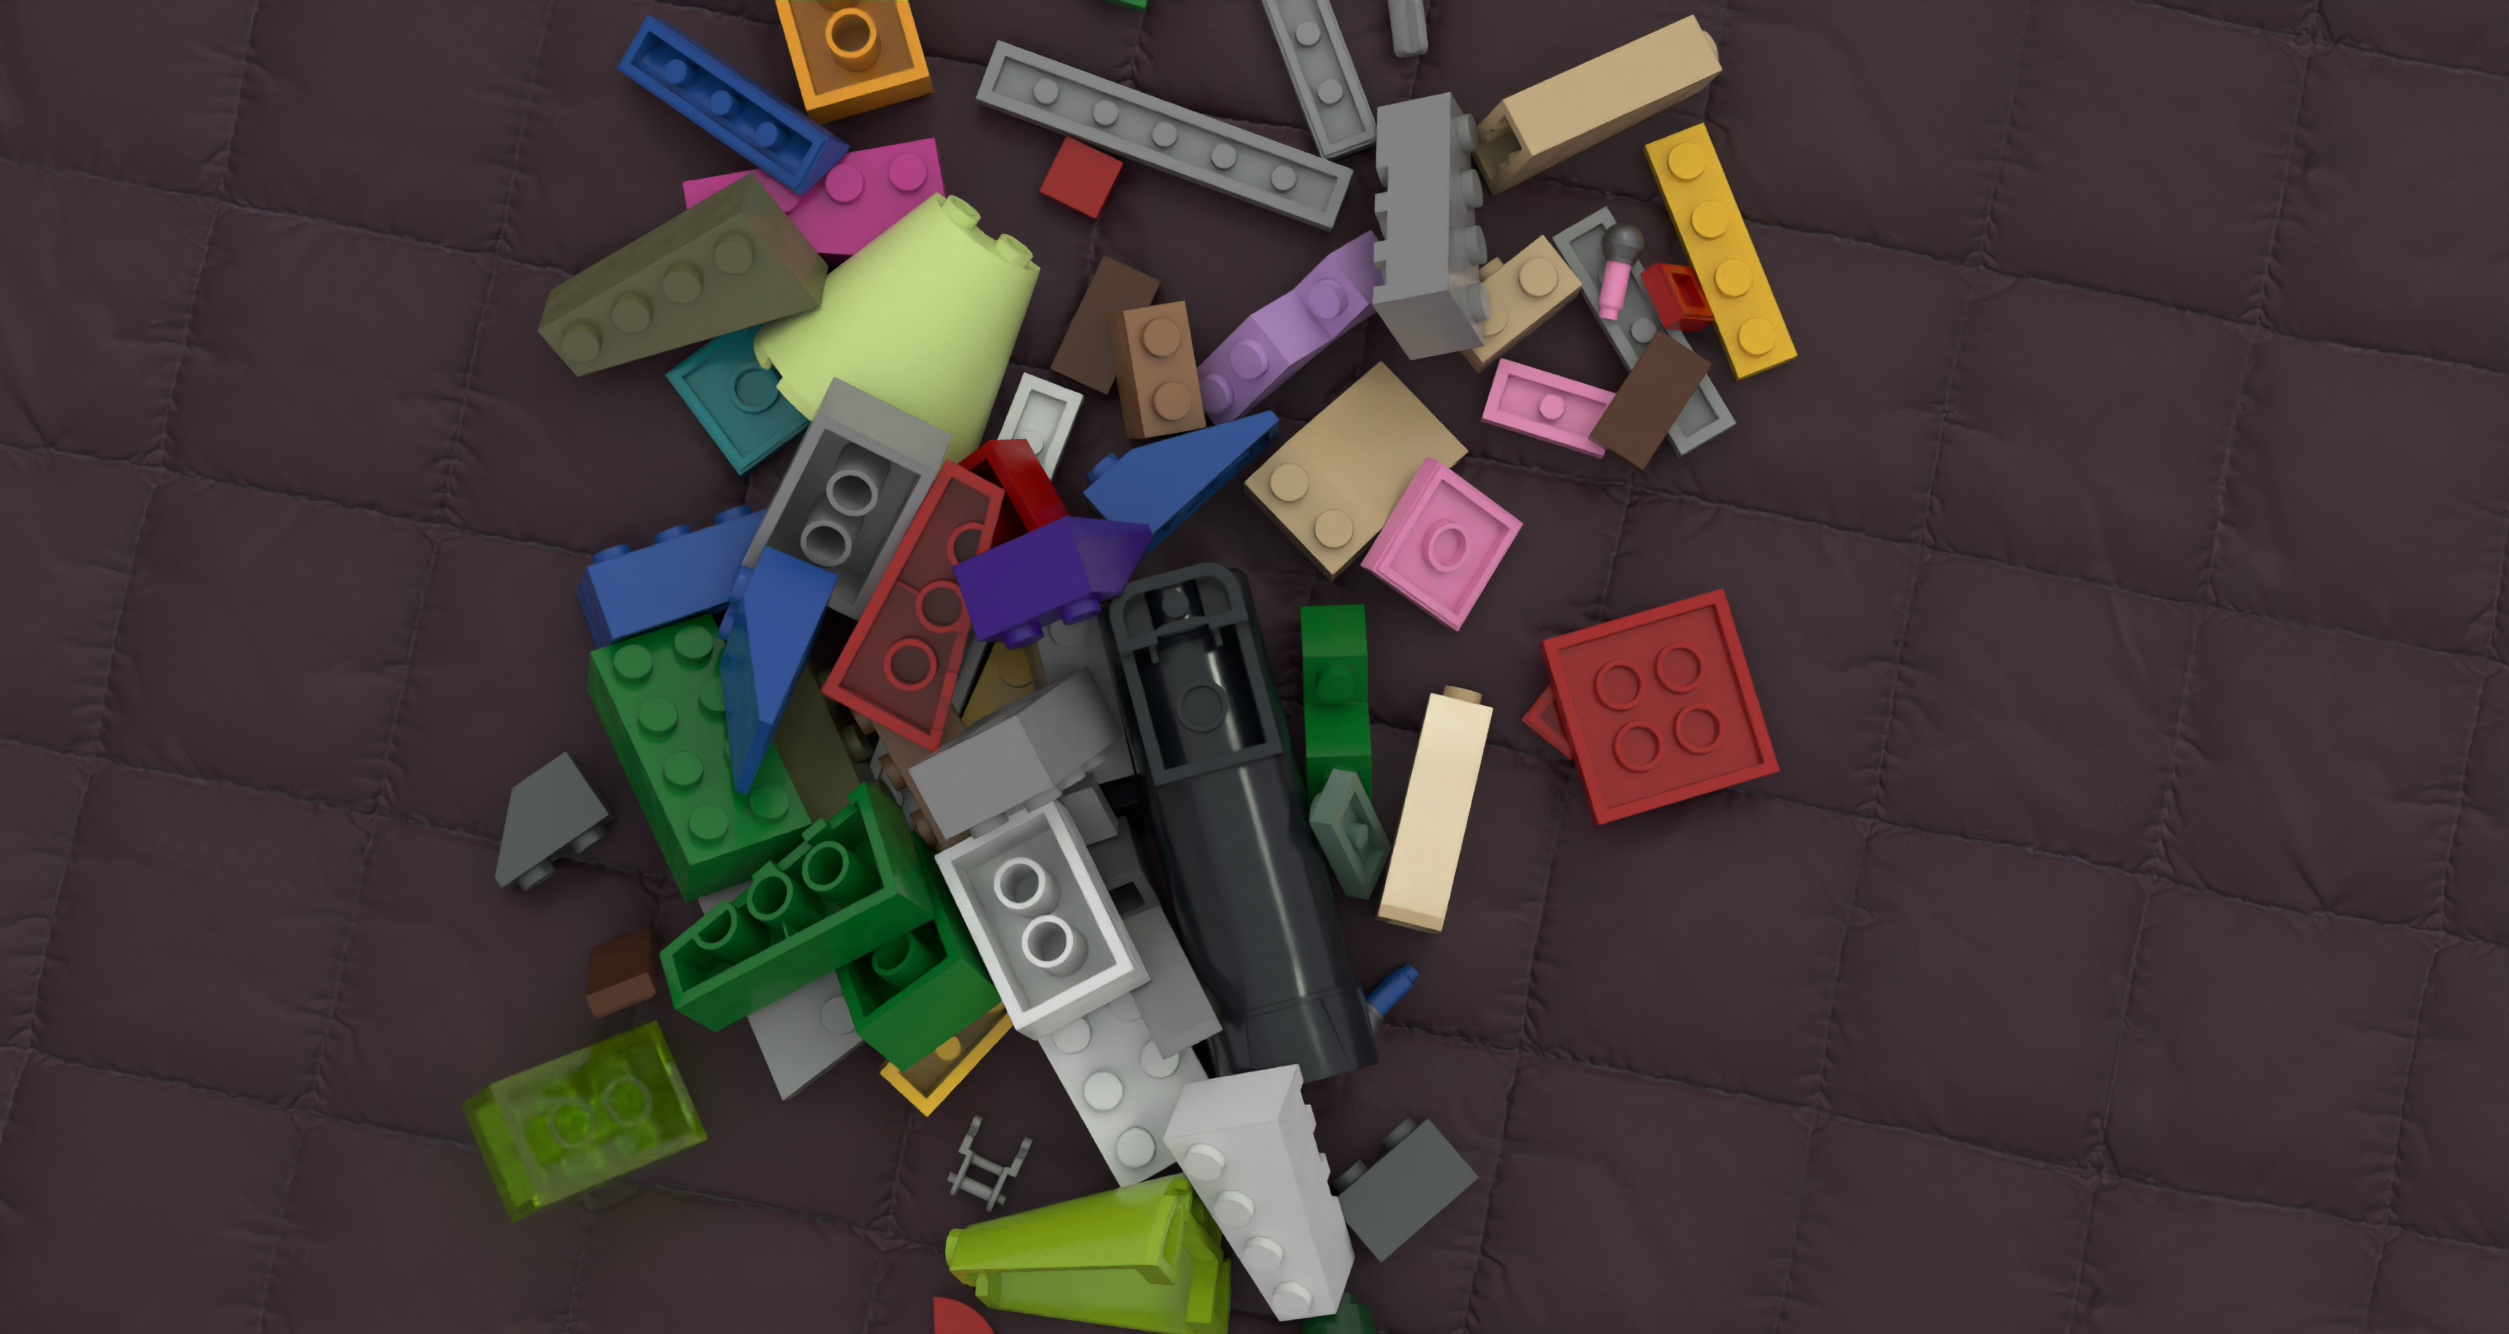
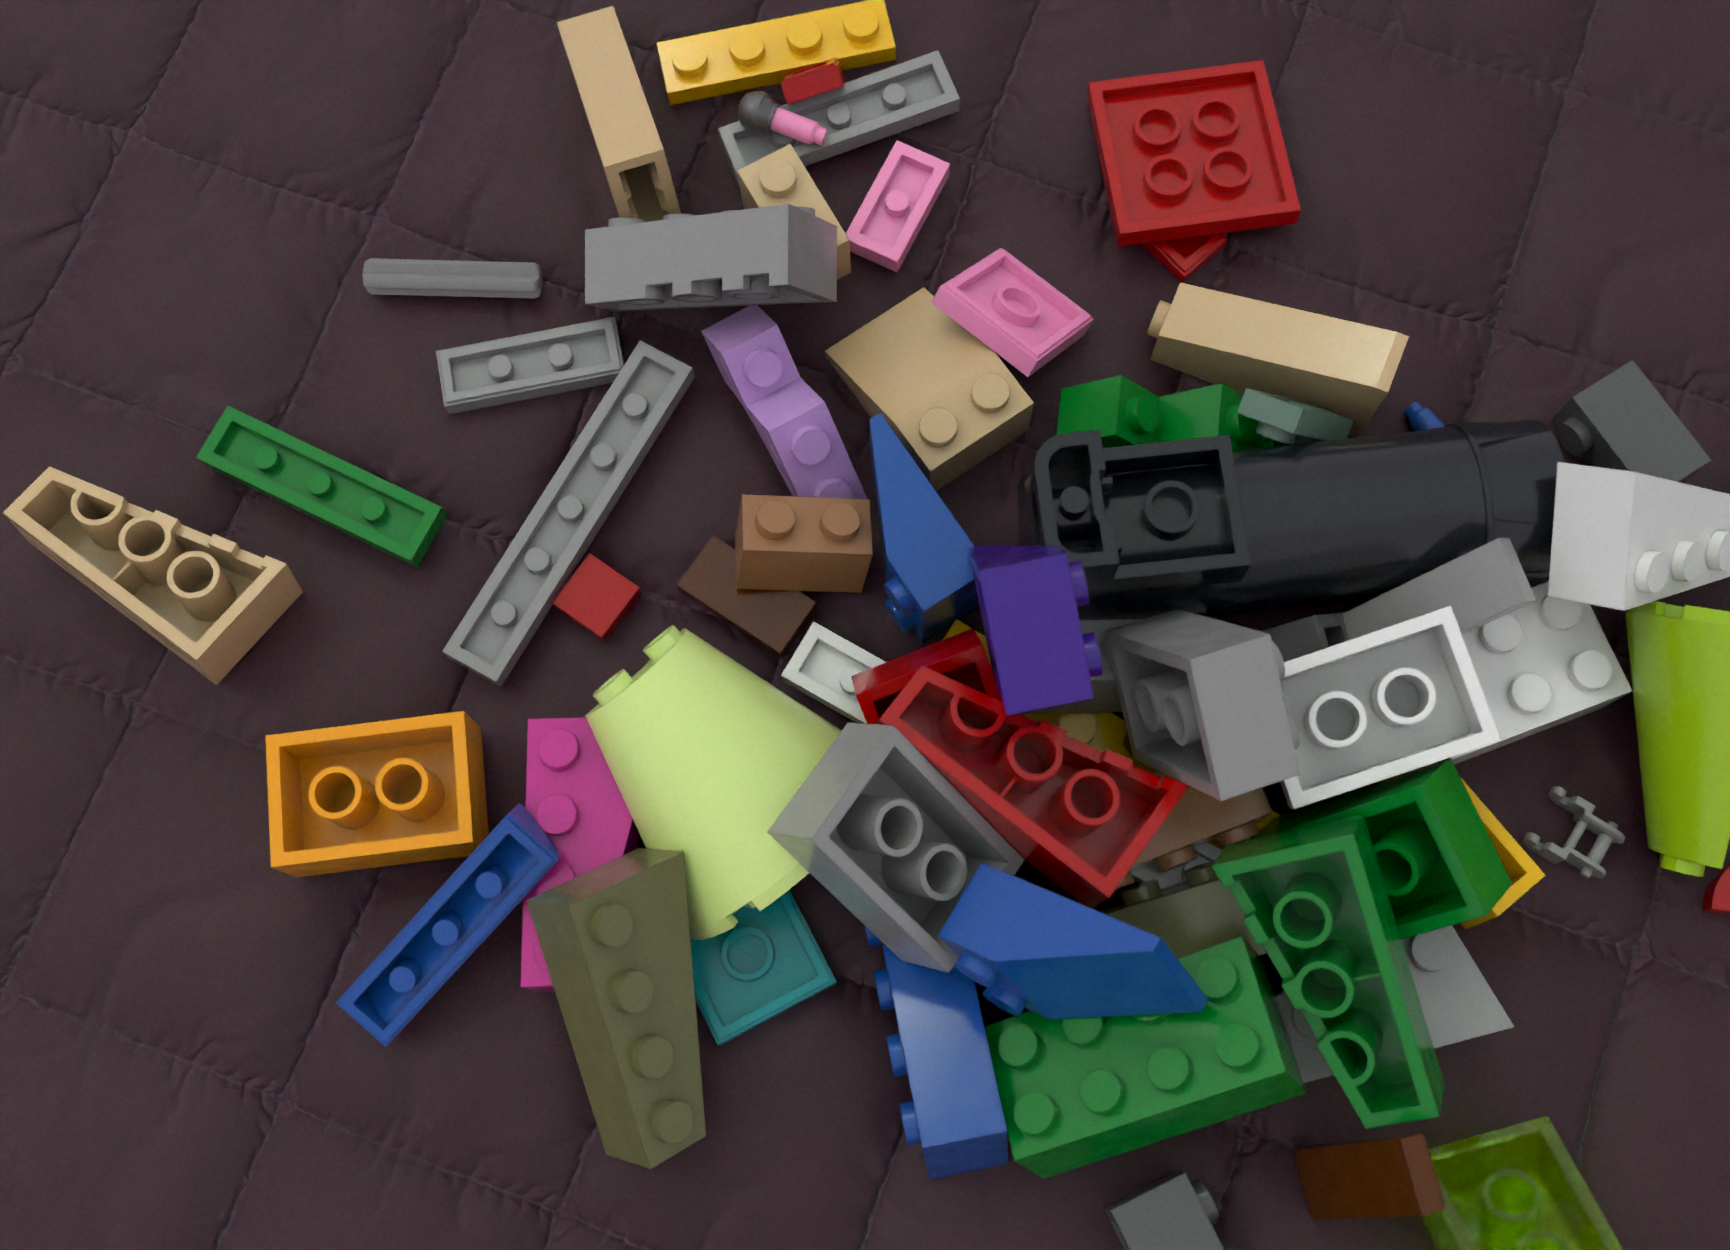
camera: 75 degrees left, 10 degrees down
reddish brown tile [1588,329,1712,473] -> none

